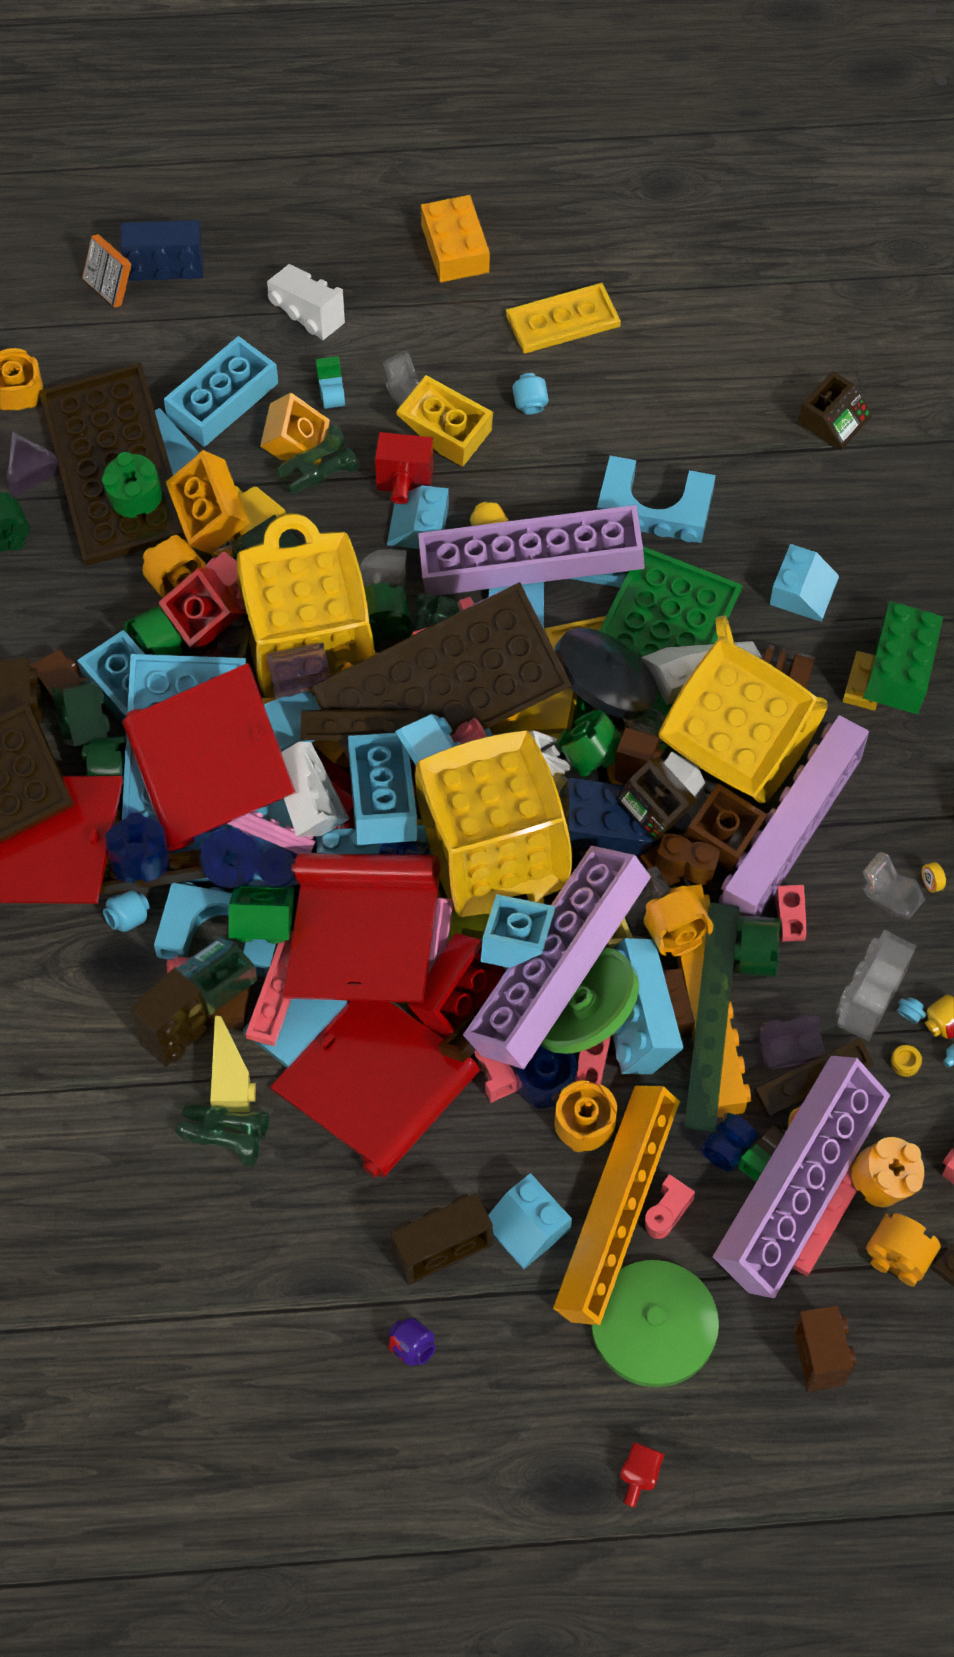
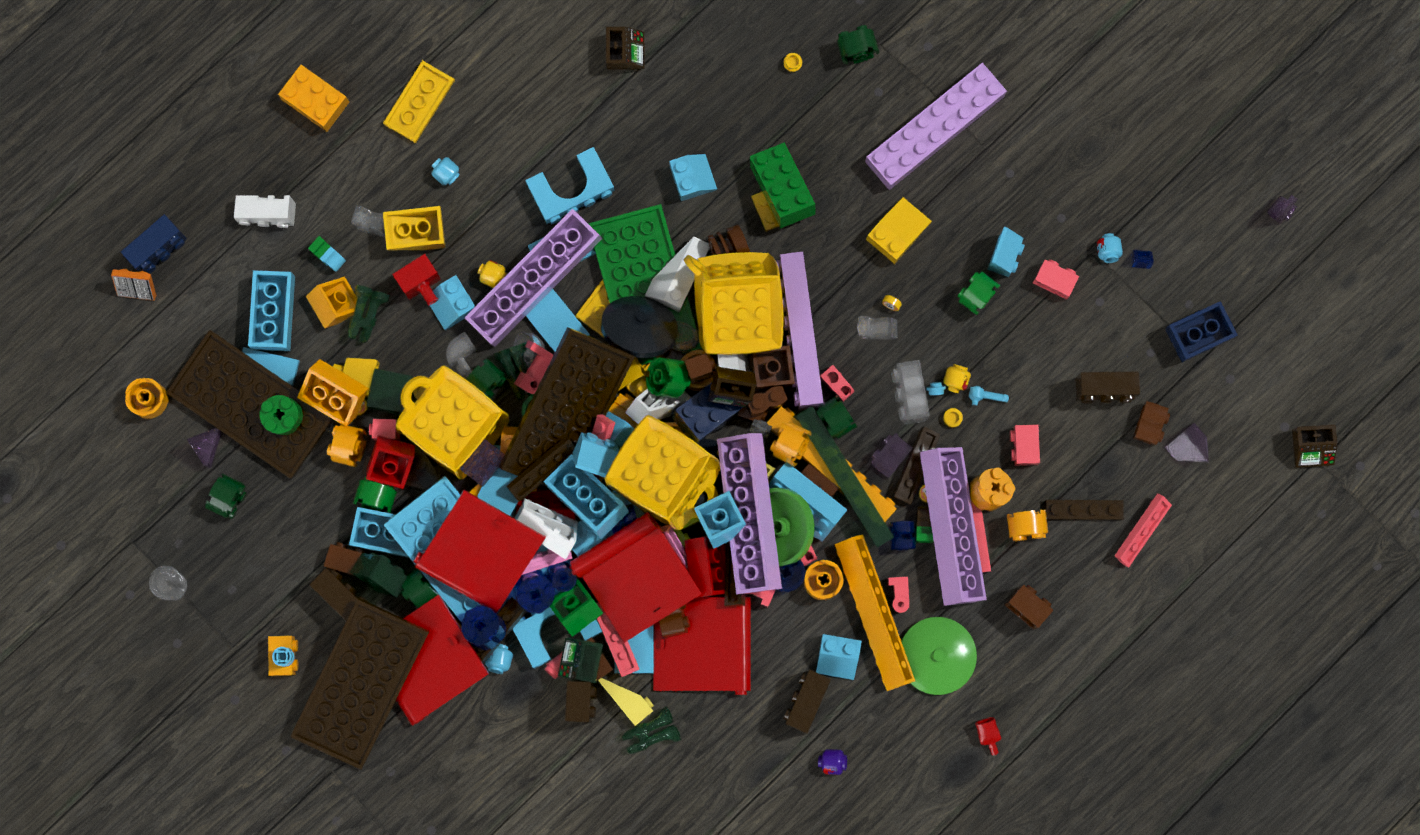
camera: 40 degrees left, 20 degrees up
none -> reddish brown brick [659,604,690,638]

